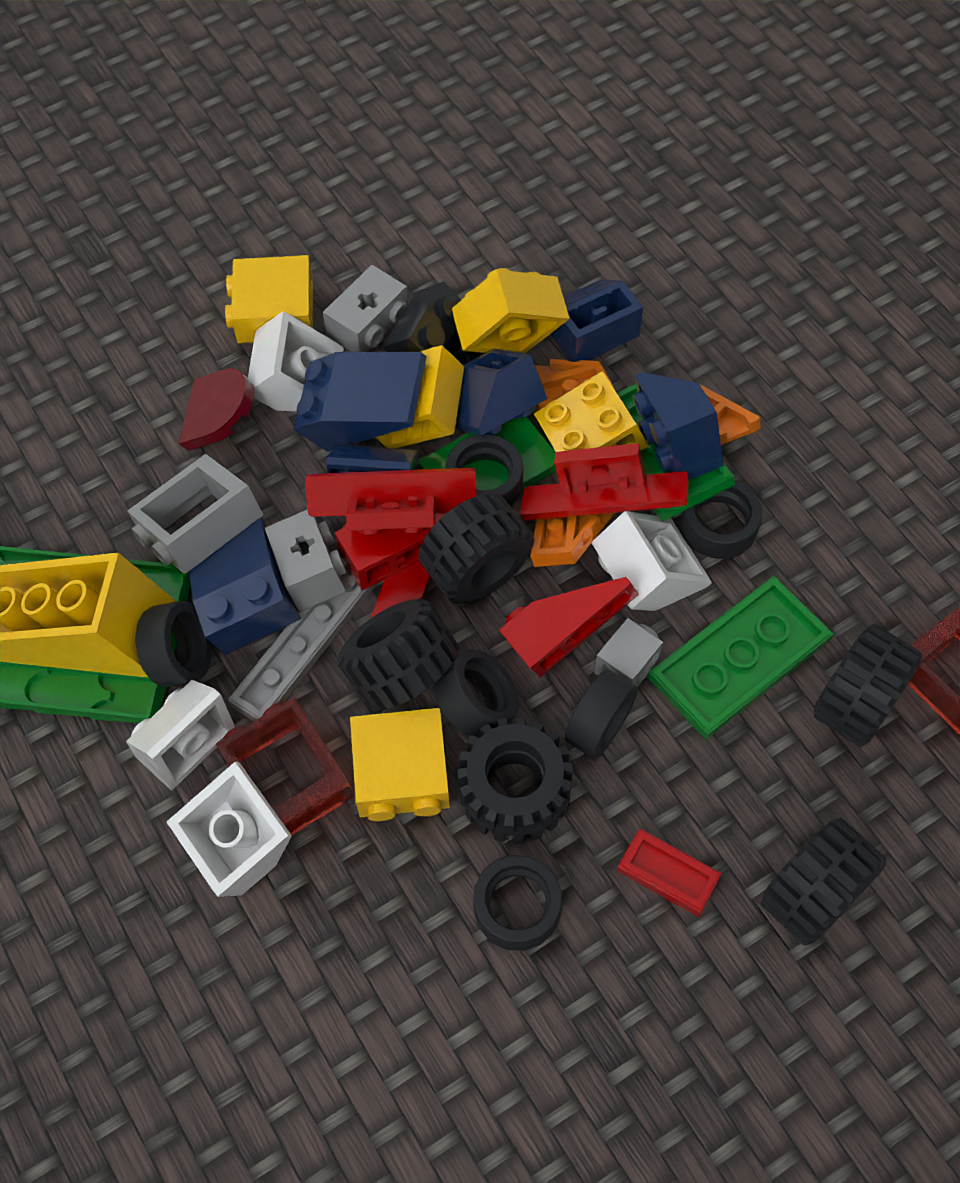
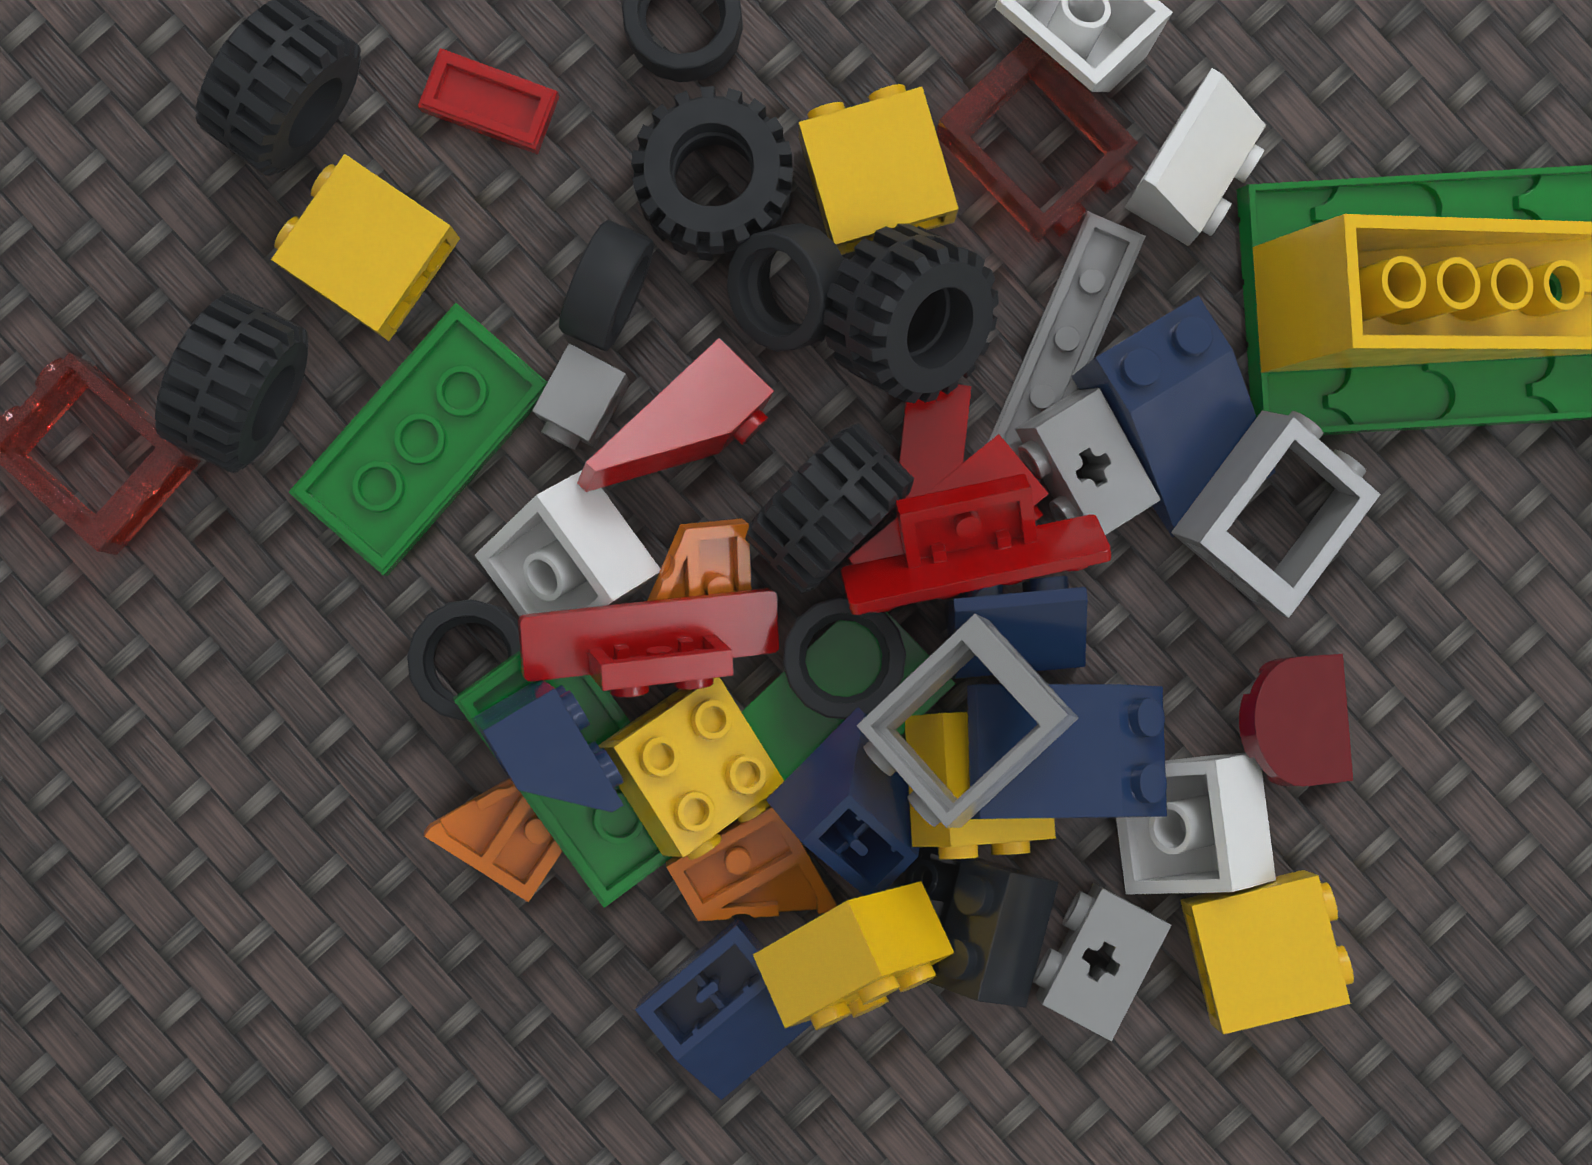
camera: 170 degrees right, 25 degrees up
black tyre [135,601,212,687] -> none
none -> yellow brick [271,154,460,341]
none -> light grey window [857,614,1079,828]

